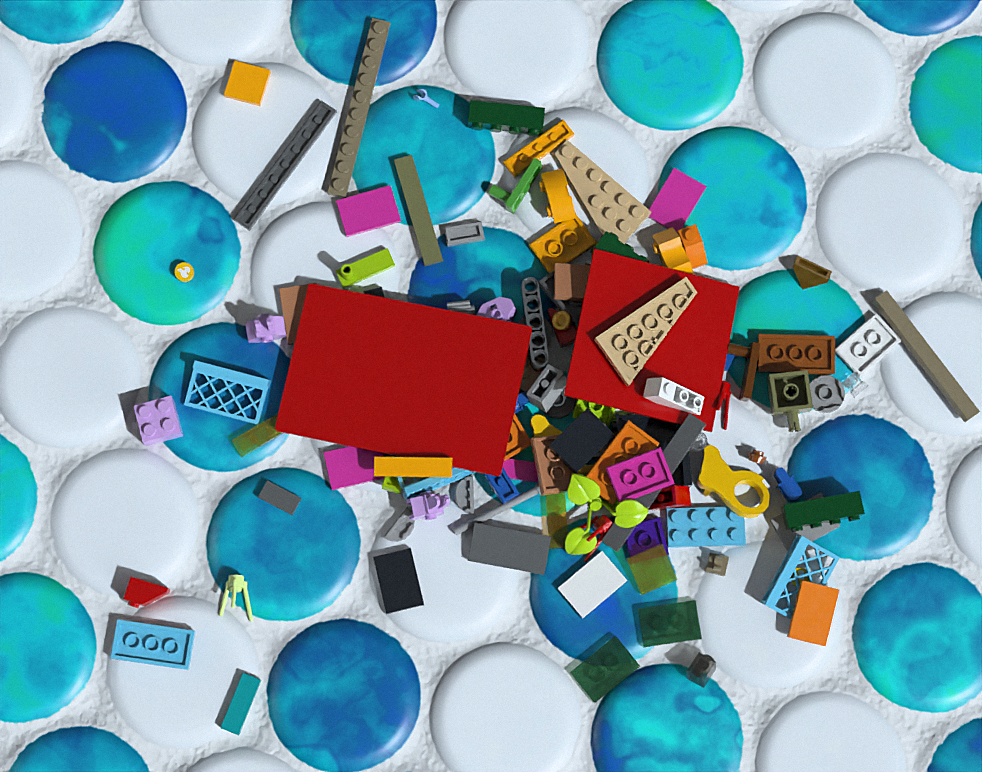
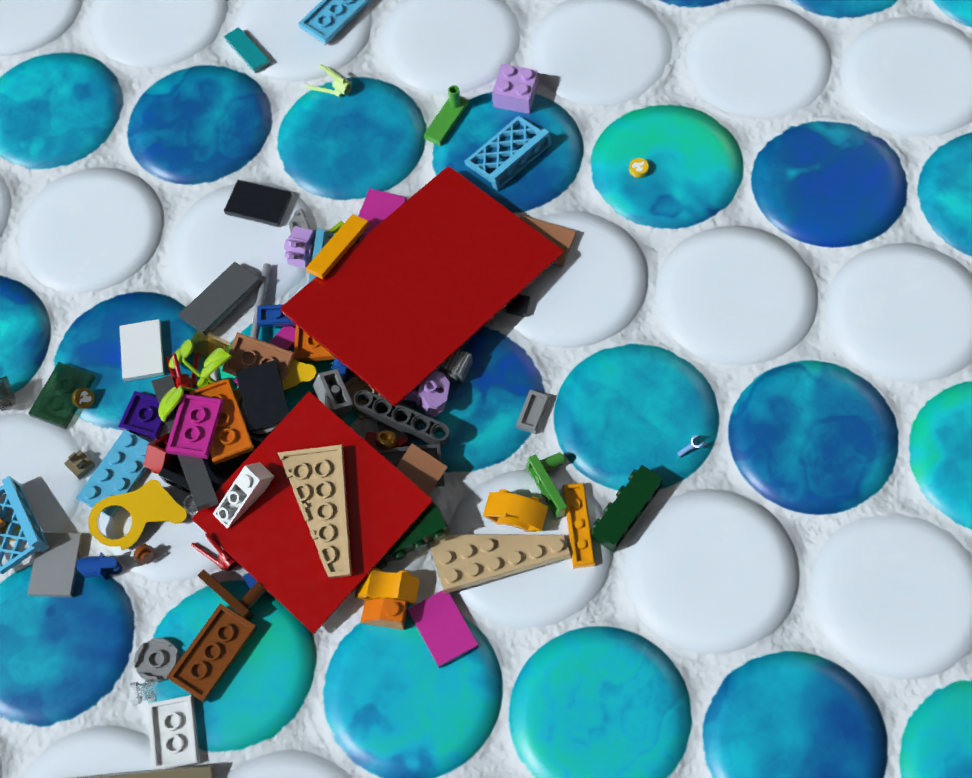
camera: 130 degrees right, 15 degrees down
red slope [123,577,170,608] -> none
light orange tile [224,60,271,106] -> none
clear yellow tile [232,414,283,457] -> none
dark grey tile [234,100,337,231] -> none
lavender hinge [245,314,287,343] -> none
dark grey tile [258,480,301,516] -> none
dark tan plate [327,18,391,198] -> none
dark pink tile [336,185,401,237] -> none
lime piece [336,248,395,289] -> none
olive tile [394,155,443,266] -> none
light grey tile [454,475,474,514] -> none
light orange tile [529,213,597,274] -> none
clear green tile [570,636,640,704] -> none
clear yellow tile [626,543,677,595] -> none
olive brick [766,370,813,432] -> none
dark green brick [781,491,865,532] -> none
pearl gold slope [793,255,832,290] -> none
none -> pearl gold tile [72,388,94,409]
none -> bright green piece [424,85,468,146]

